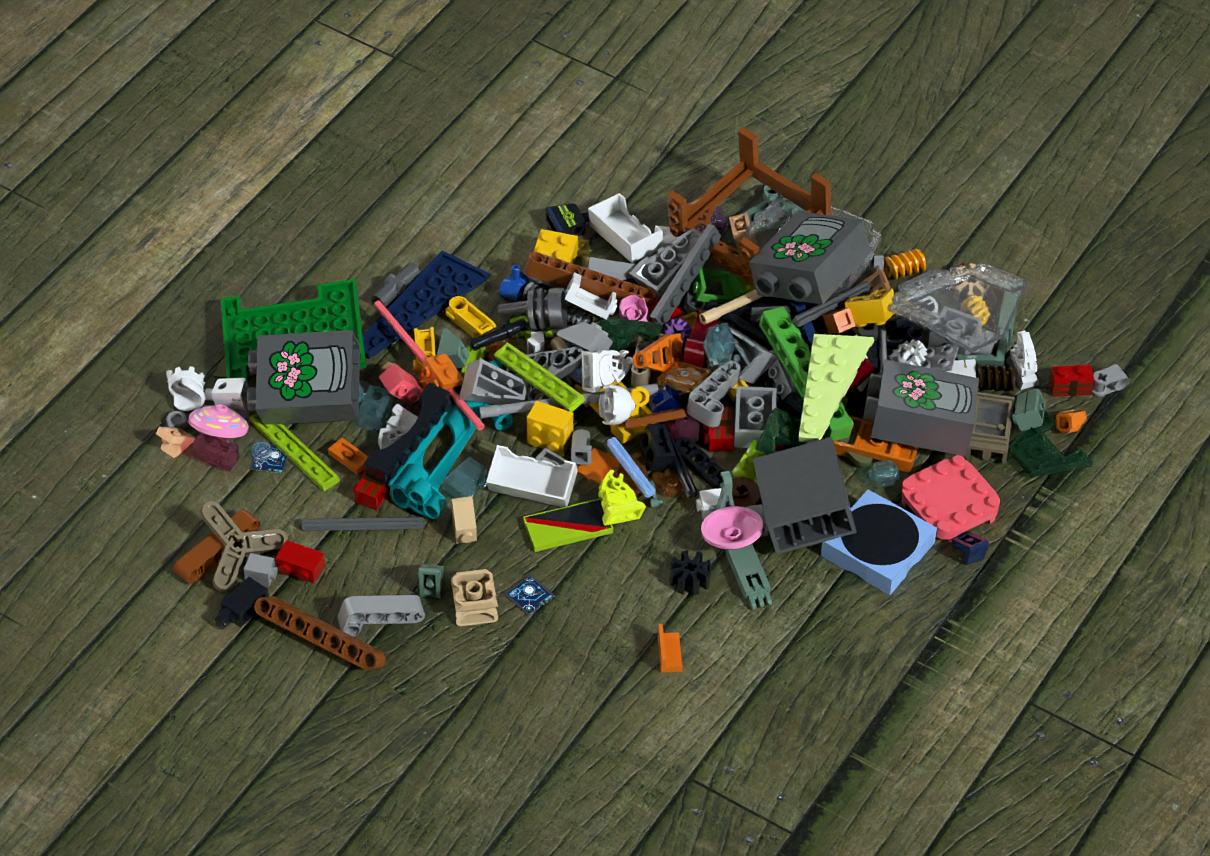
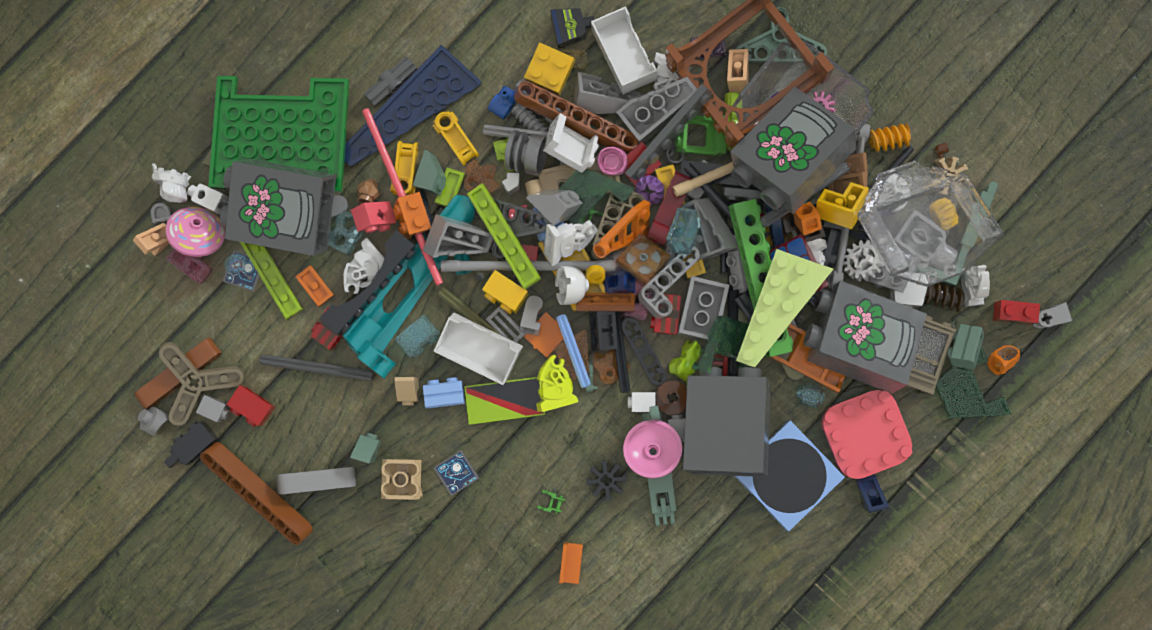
camera: 10 degrees right, 35 degrees up
black pin [470,318,528,351] -> none
none -> light grey piece [138,407,169,437]
none -> light blue brick [423,377,465,409]
none -> bright green piece [537,490,565,514]

